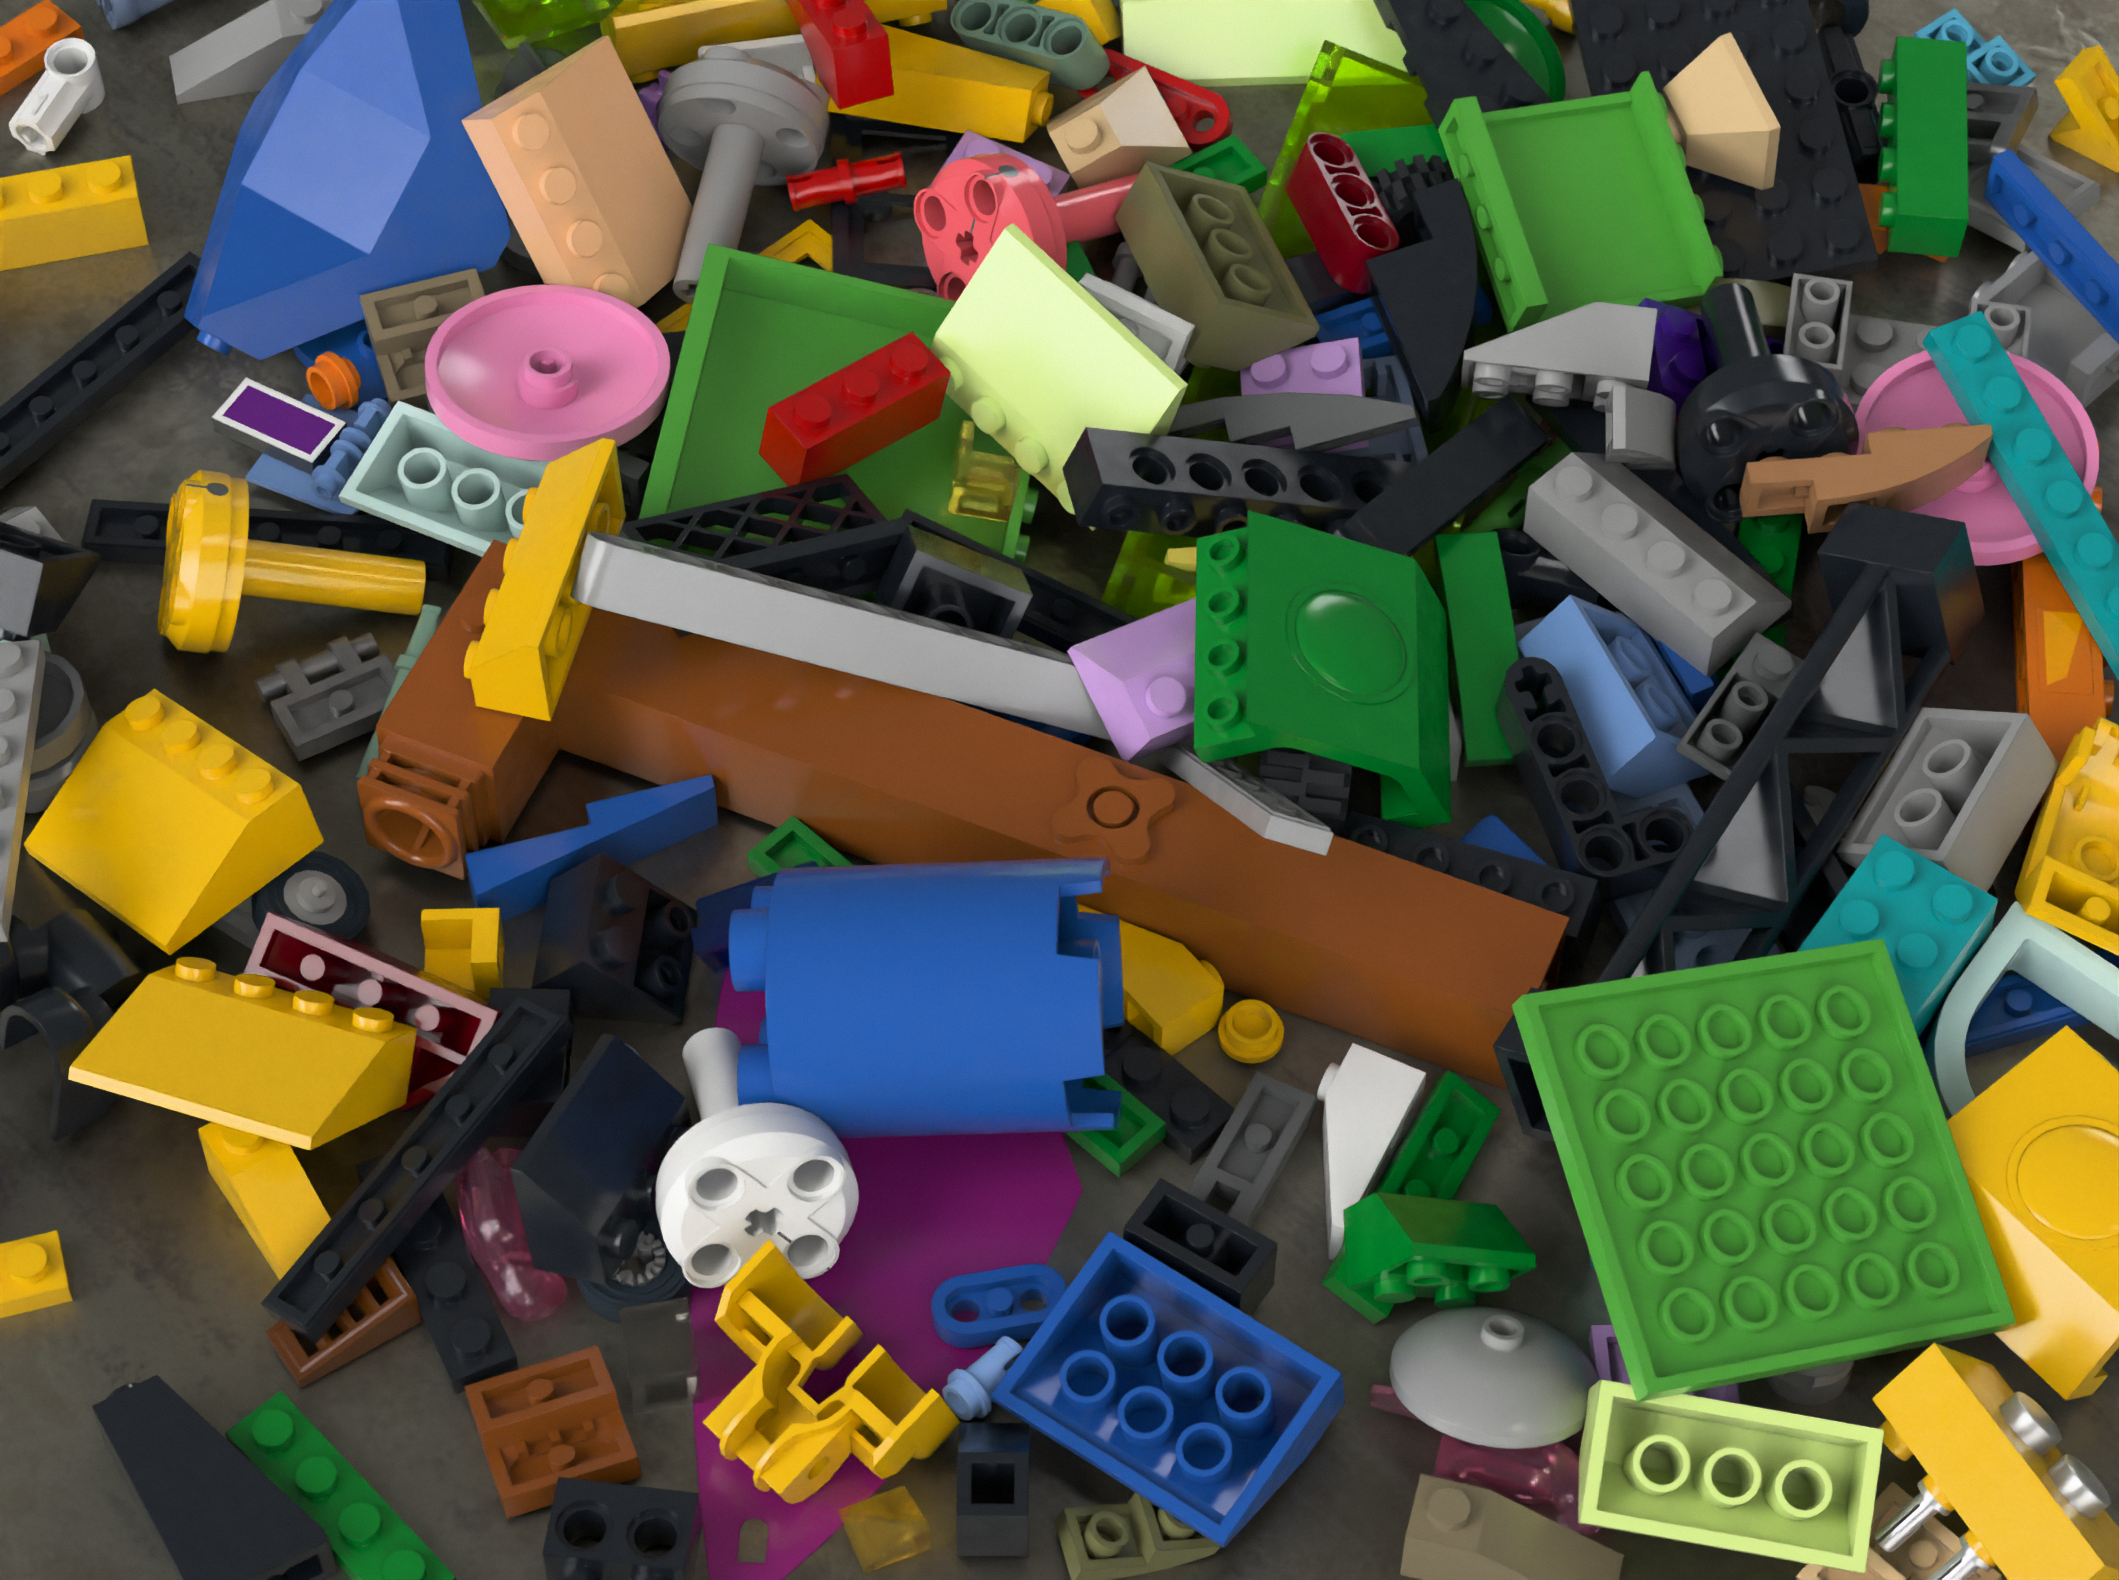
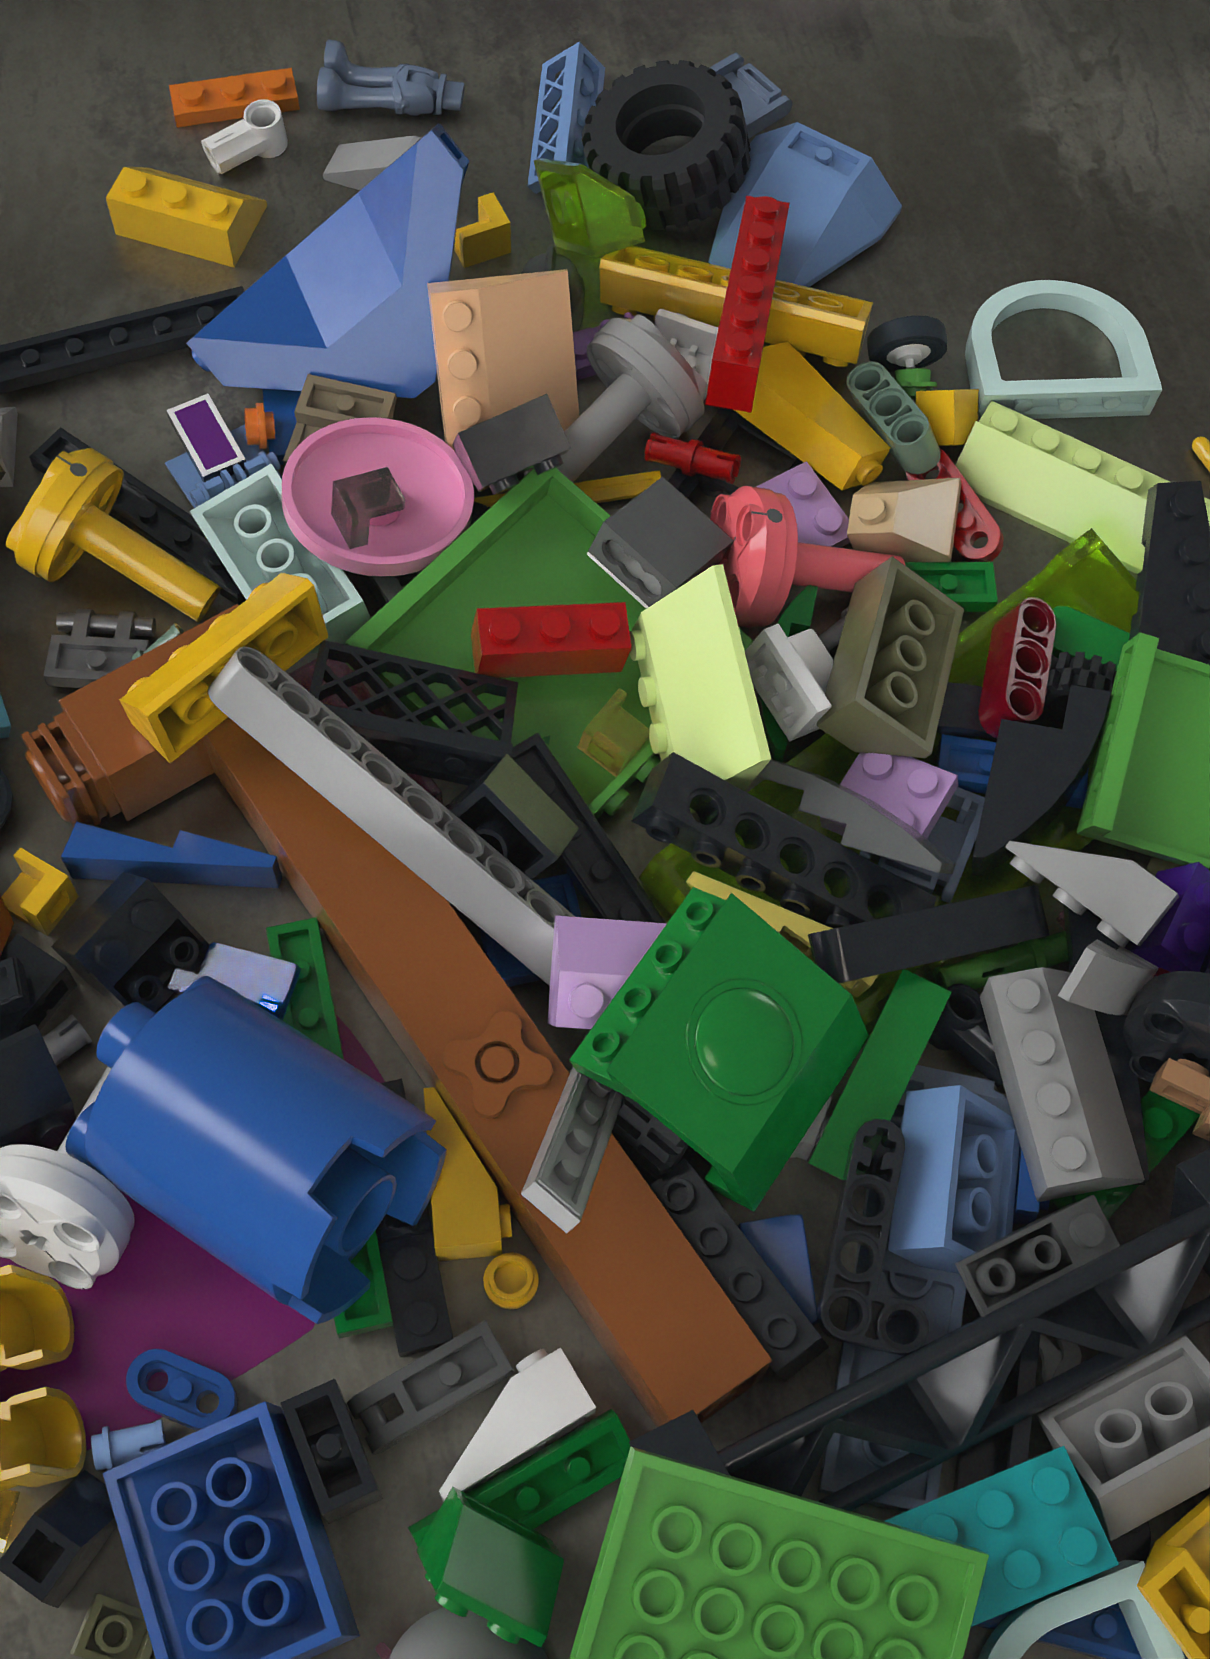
camera: 30 degrees right, 10 degrees up
none -> clear smoke panel [331,467,406,549]
none -> black slope [452,394,571,495]
none -> dark grey piece [587,476,734,609]

